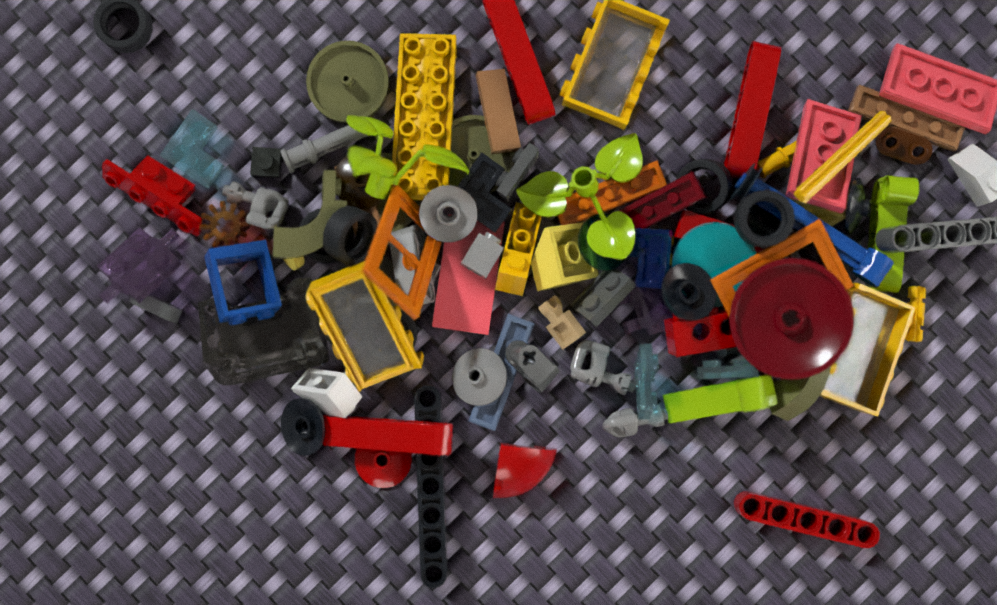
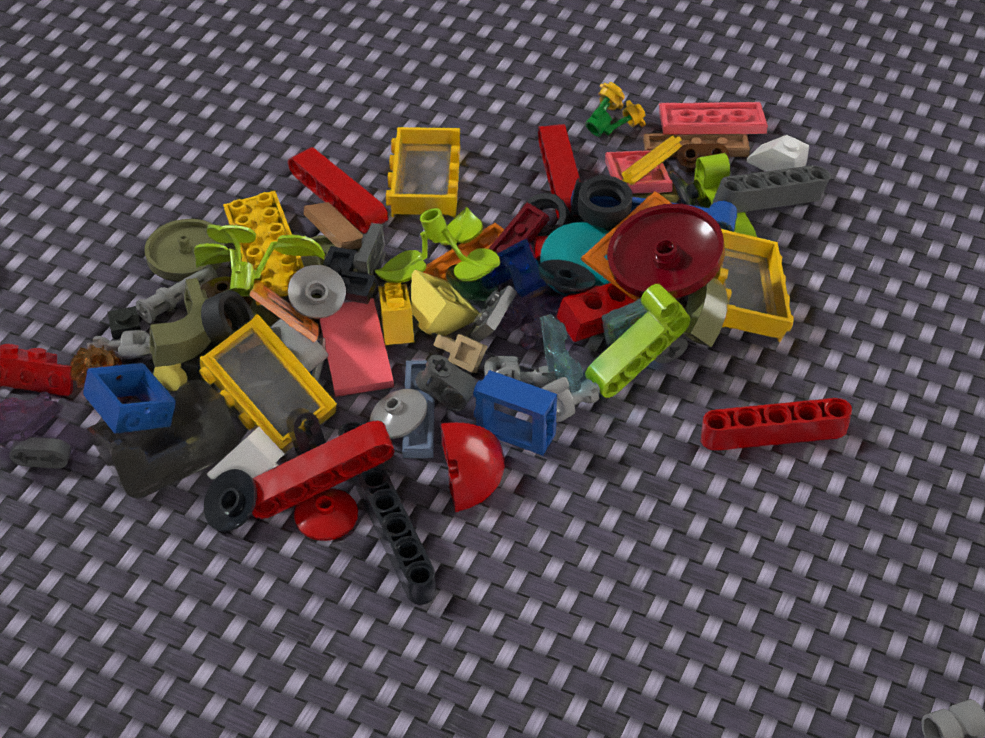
camera: 20 degrees left, 40 degrees down
clear light blue plate [160,109,225,189] -> none
light grey brick [461,232,504,279] -> none
yellow axle [905,286,926,342] -> none
none -> black beam [286,408,326,456]
none -> blue window [473,370,557,456]
none -> plant [585,82,646,137]

